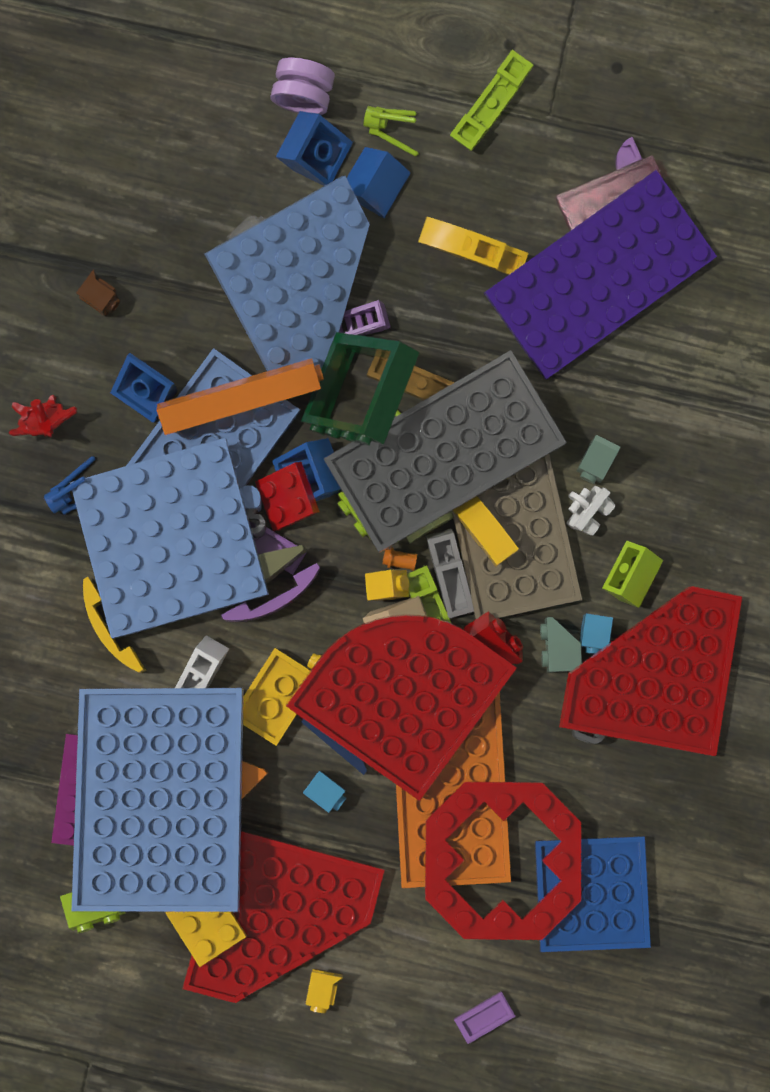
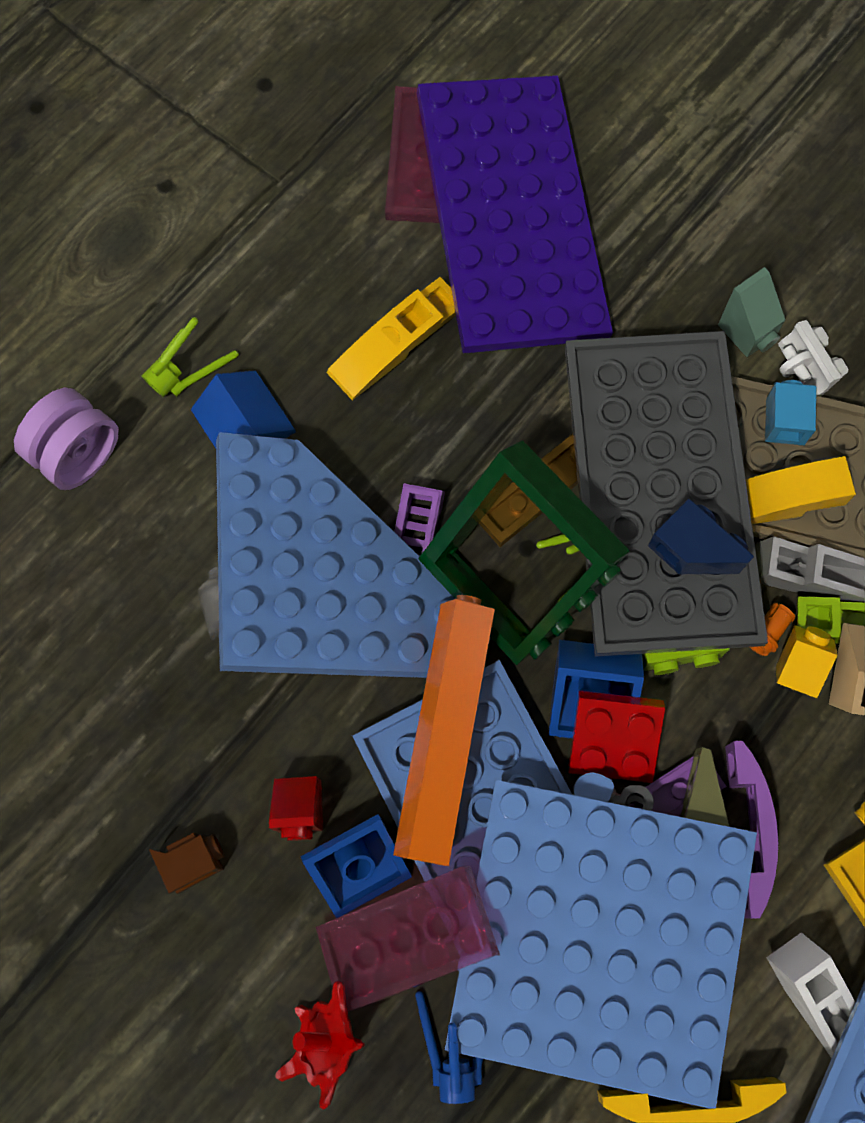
camera: 55 degrees left, 10 degrees down
blue slope [276,111,353,186] -> none
lime slope [450,50,534,151] -> none
medium lavender tile [616,137,643,173] -> none
none -> red slope [269,776,323,841]
none -> clear pink plate [316,866,500,1013]
none -> dark blue slope [648,499,754,574]
none -> dark azure brick [765,380,816,445]

